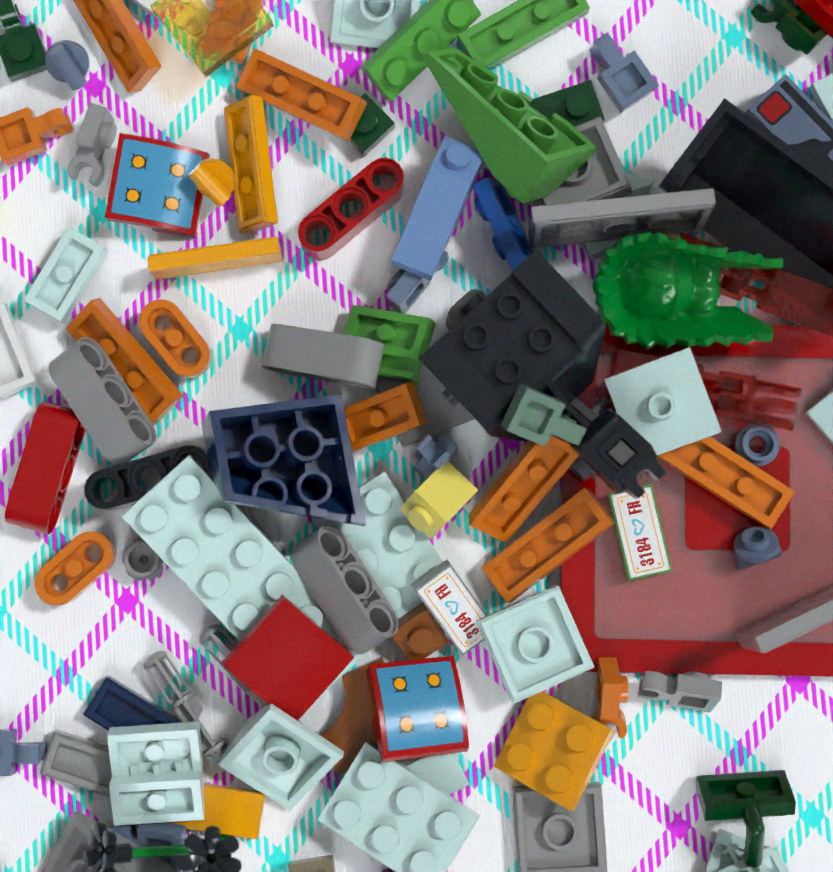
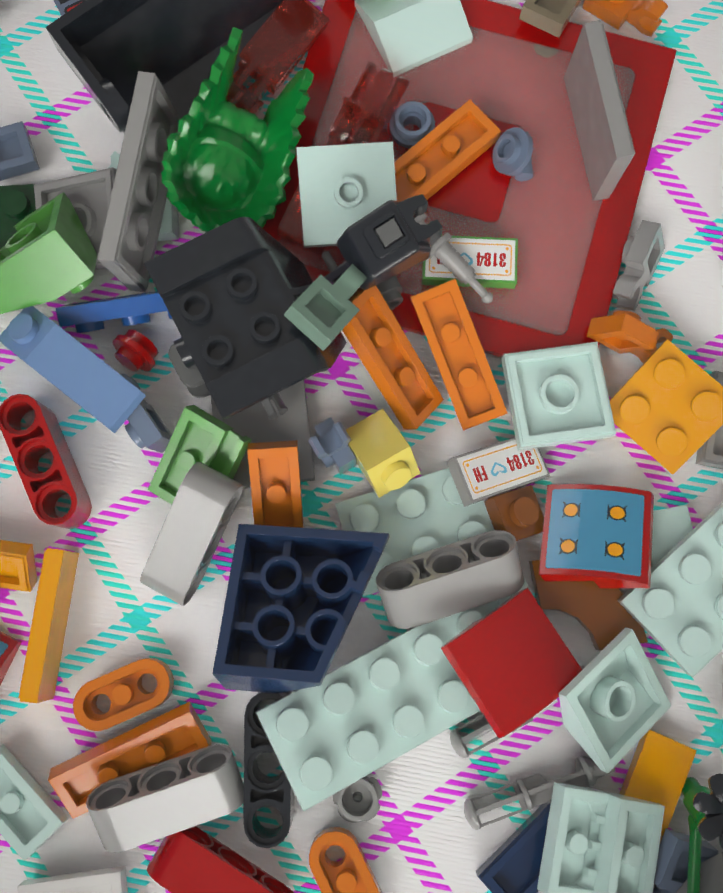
camera: 70 degrees left, 5 degrees down
none -> red plate [112,329,159,372]
none -> light grey piece [414,213,493,303]

